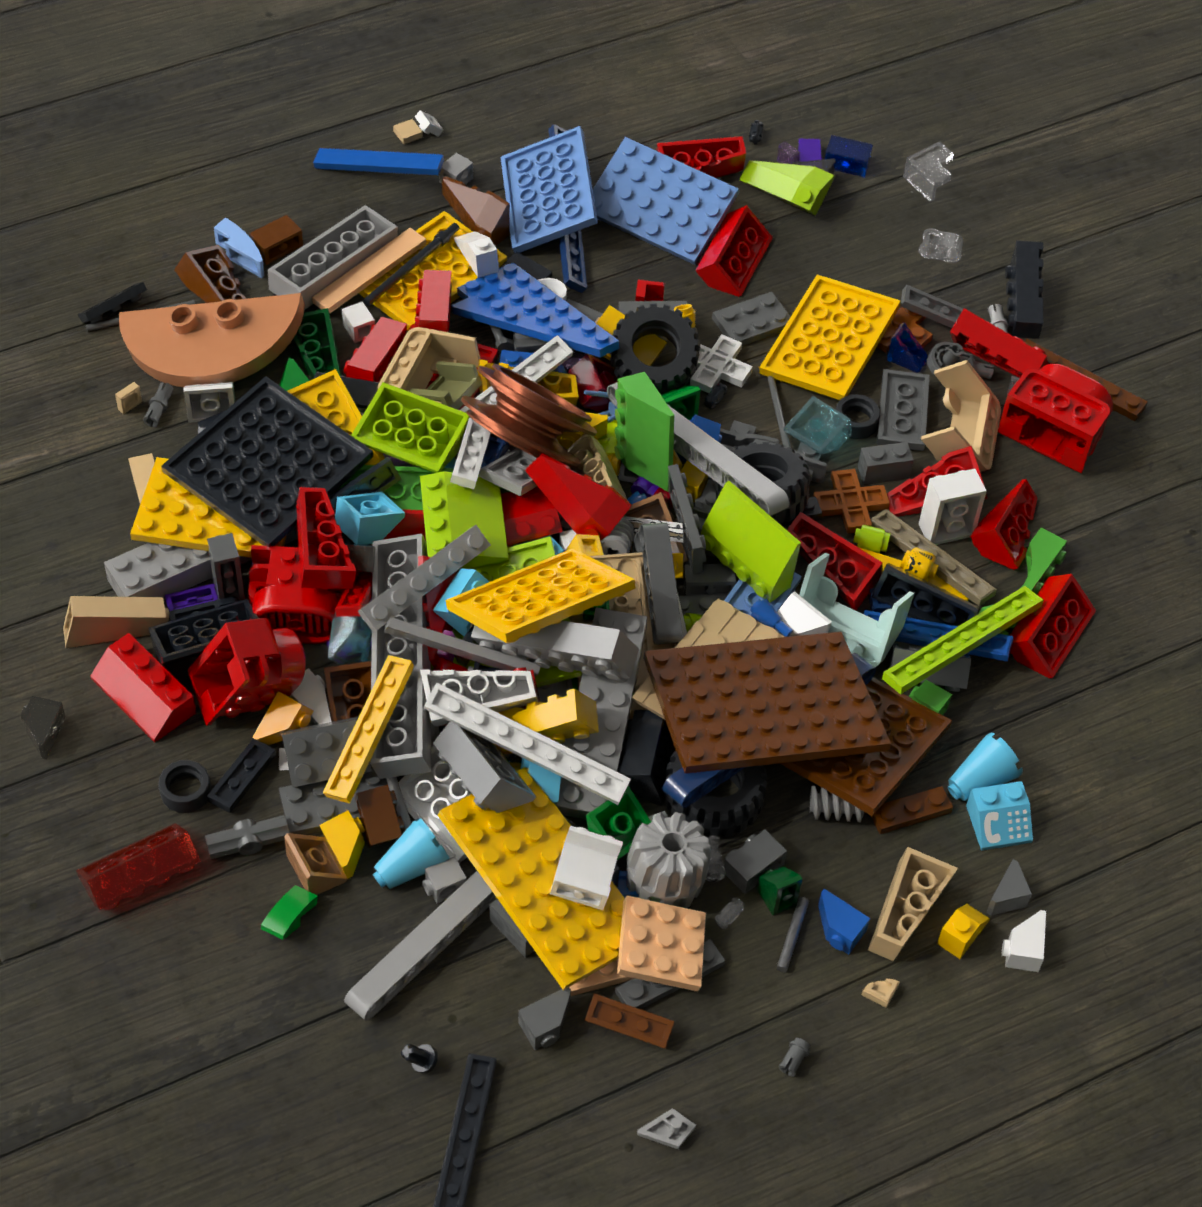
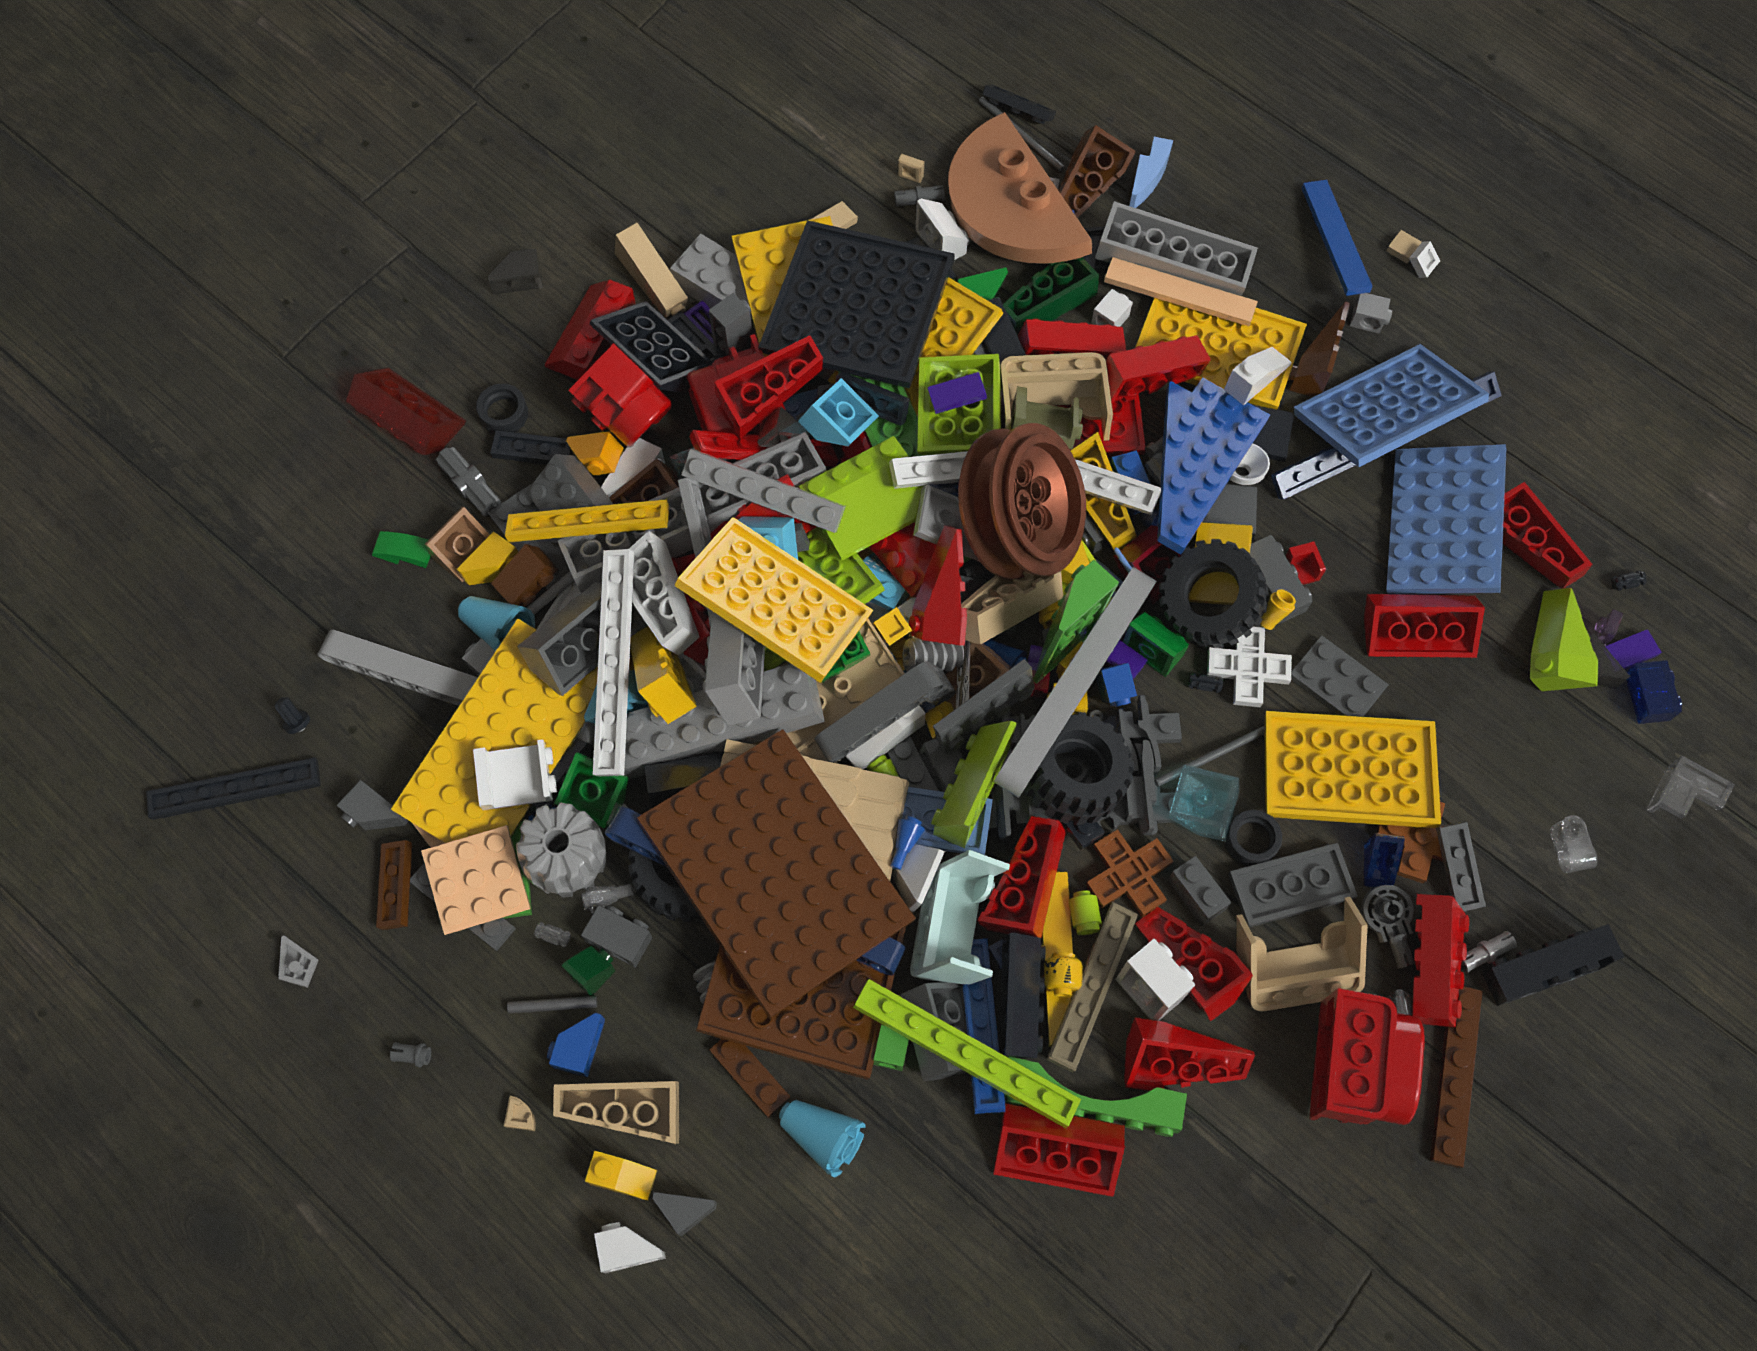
camera: 70 degrees right, 15 degrees up
reddish brown brick [249,215,303,265] -> none
black bar [363,223,460,306] -> none
medium azure slope [966,781,1033,851] -> none
none -> dark purple tile [927,372,987,414]

